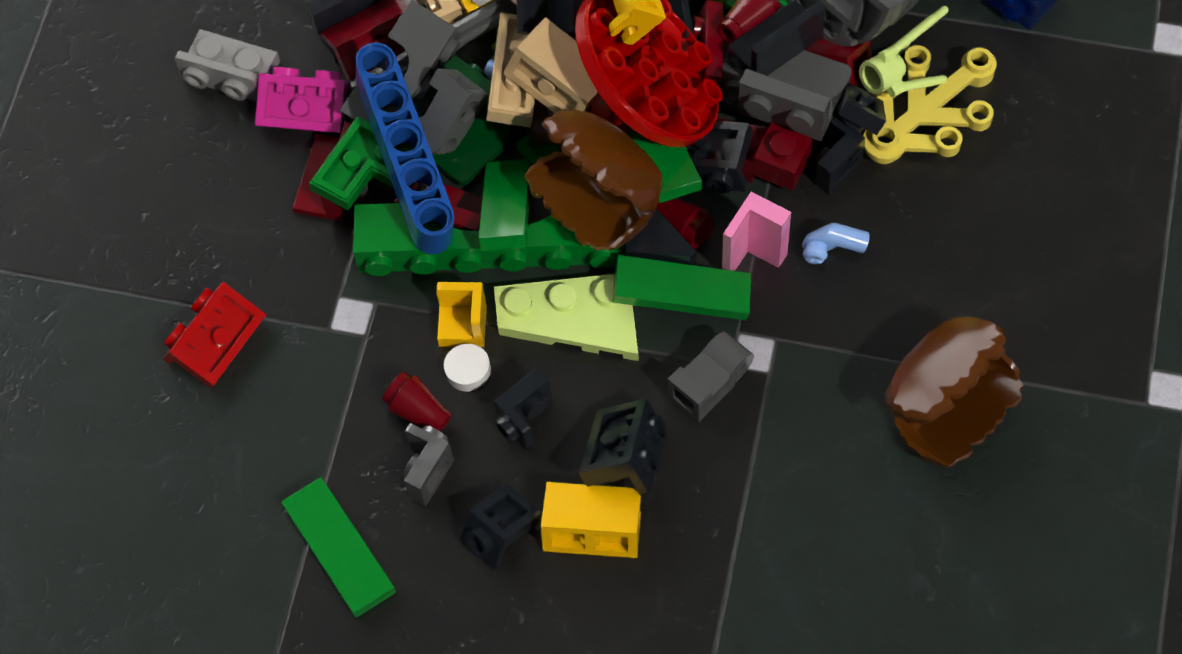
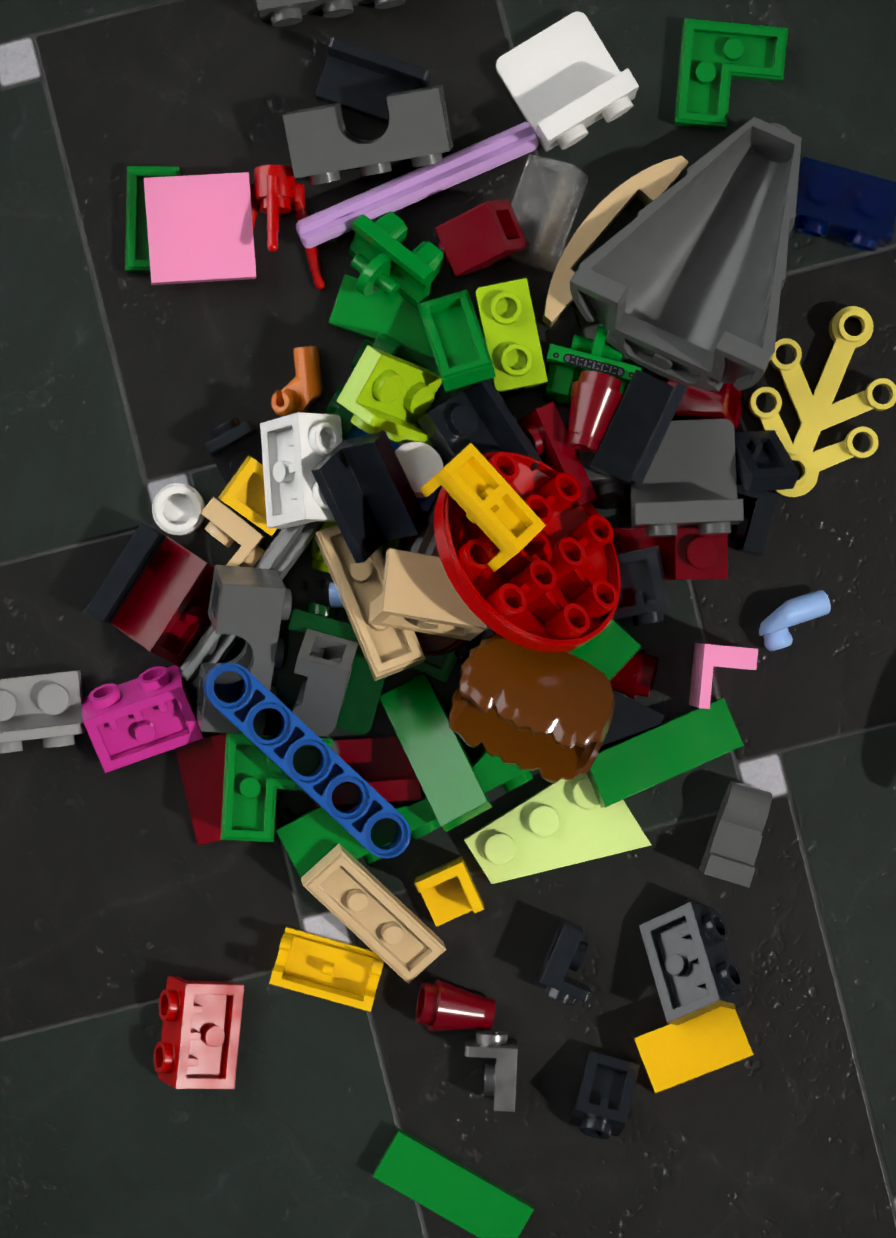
camera: 30 degrees left, 25 degrees up
white tile [444,344,491,392] -> none
yellowish green plant [859,6,949,97] -> none
none -> yellow hinge [269,926,384,1012]
none -> tan tile [301,843,446,984]

